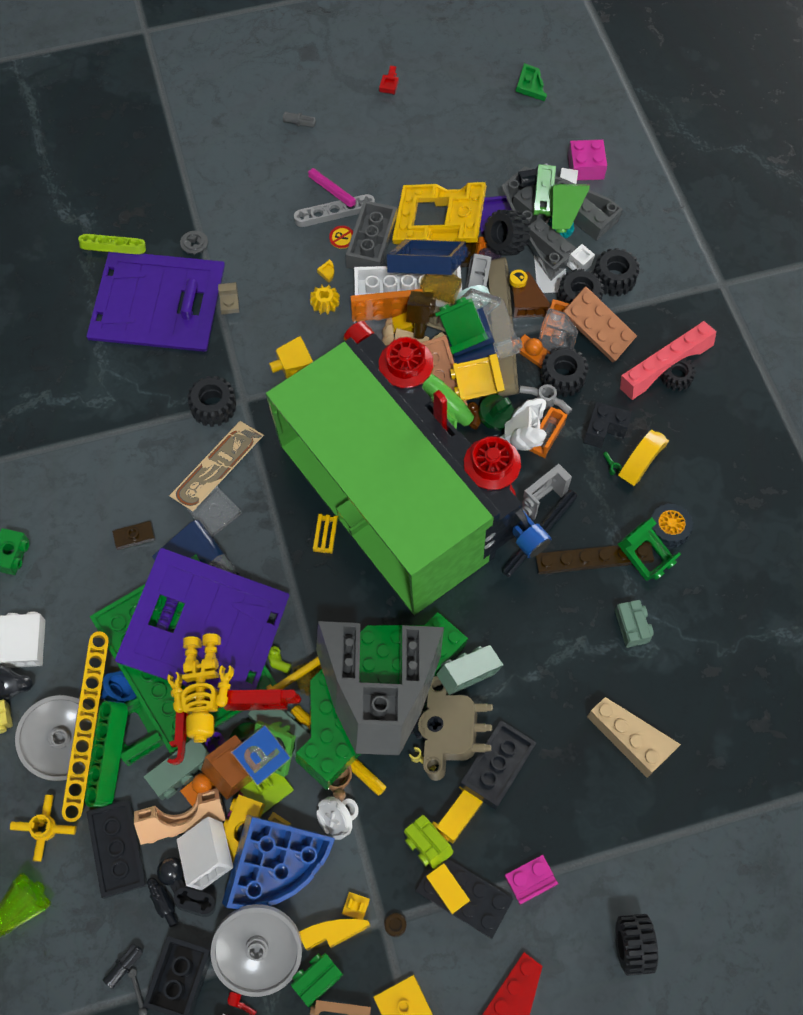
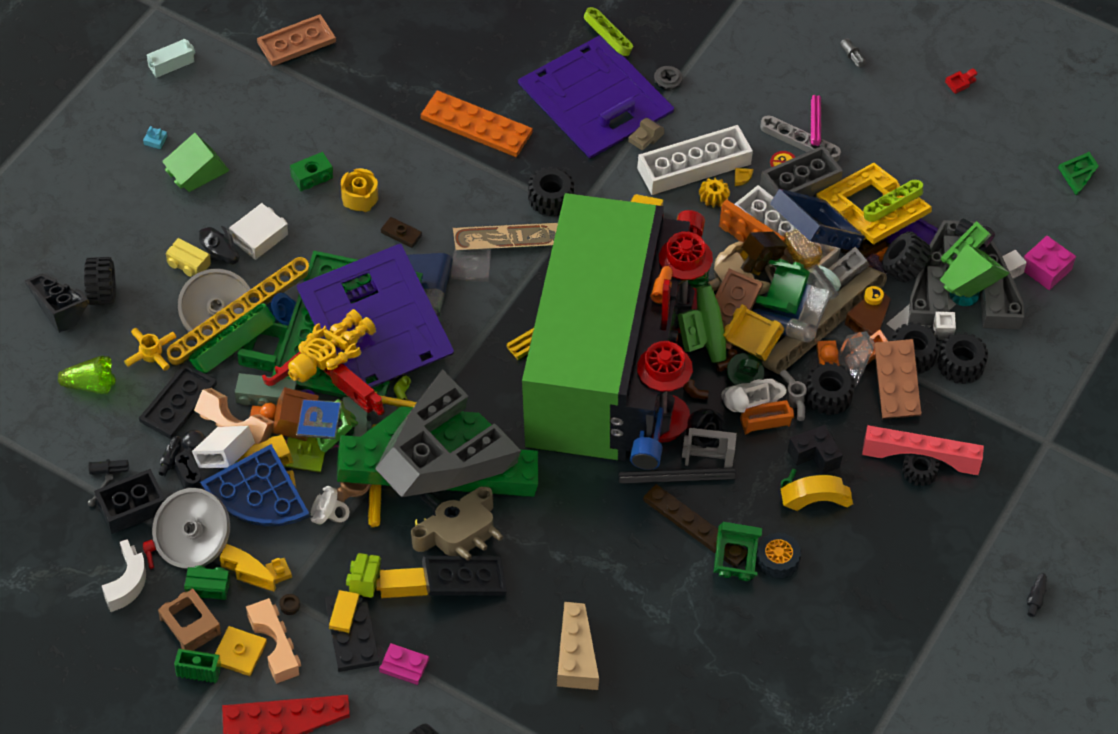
camera: 45 degrees right, 10 degrees down
brick [436,645,503,695] -> none
sand green brick [615,600,654,648] -> none
none -> light nougat arch [246,598,301,684]
none -> yellow brick [341,168,378,212]
none -> orange plate [421,90,533,157]
none -> white brick [637,125,753,195]
none -> orange hinge [650,266,673,303]
none -> black cylinder [686,408,725,448]
none -> lime beam [863,180,923,222]

